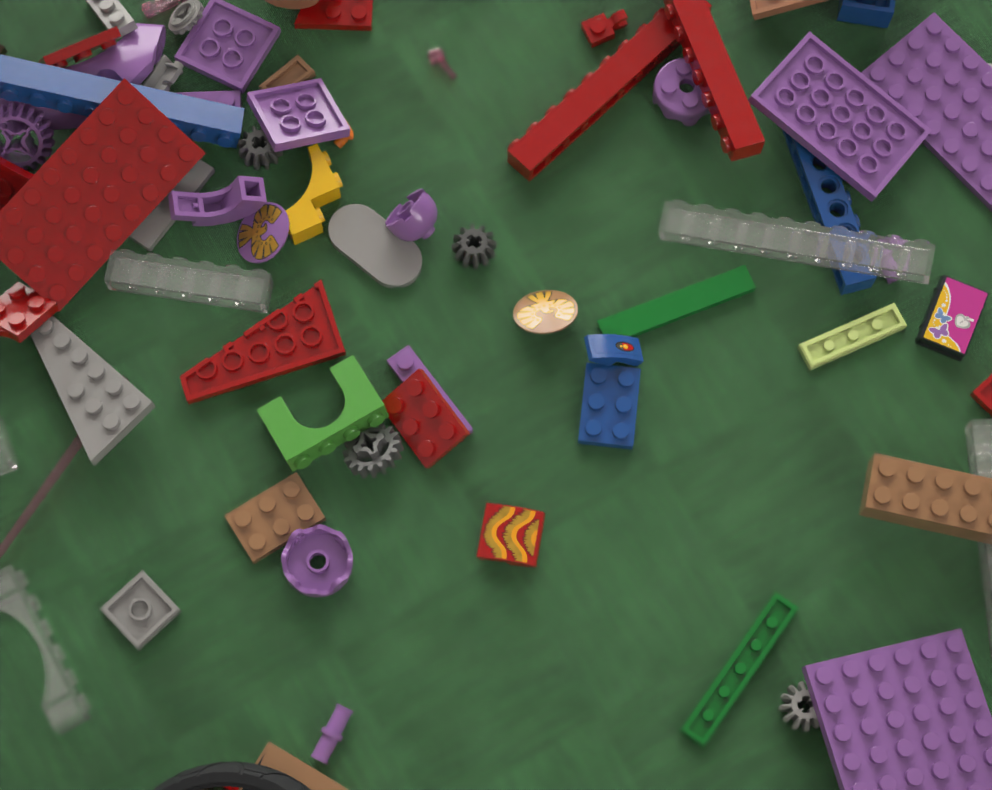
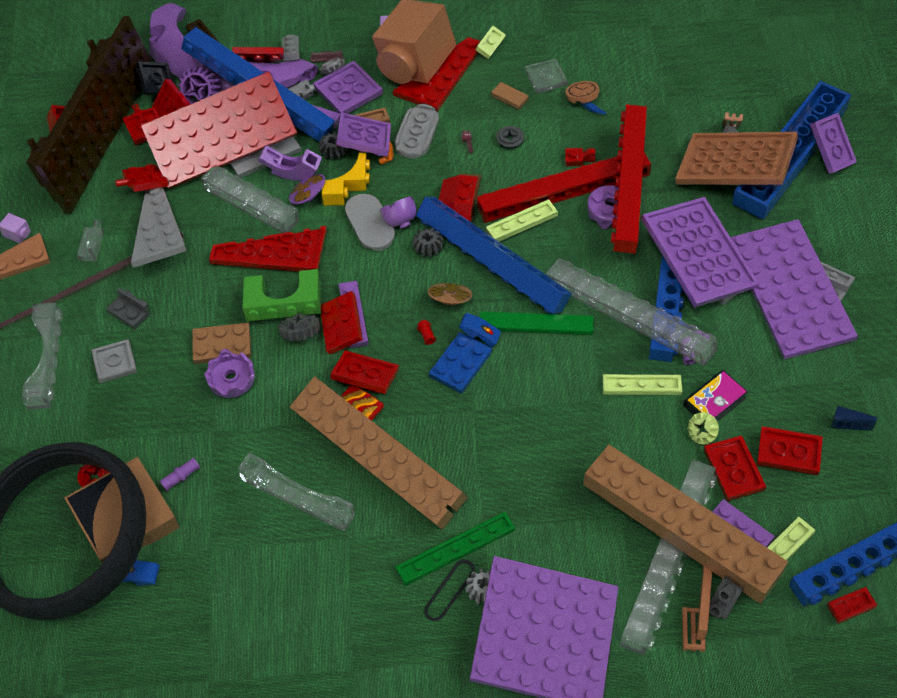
camera: 30 degrees right, 15 degrees down
none -> dark grey bracket [106,288,150,330]
none -> clear arch [238,453,355,531]
none -> medium nougat piece [290,376,468,530]
none -> red plate [330,350,399,394]
none -> light grey tile [395,104,439,159]
none -> blue brick [416,197,572,314]
none -> red pin [417,320,436,345]
none -> black piece [424,560,475,621]
none -> red wedge [439,173,481,222]
none -> yellowish green plate [486,199,558,242]
none -> dark grey gear [496,126,524,149]
none -> yellowish green gear [687,412,719,444]

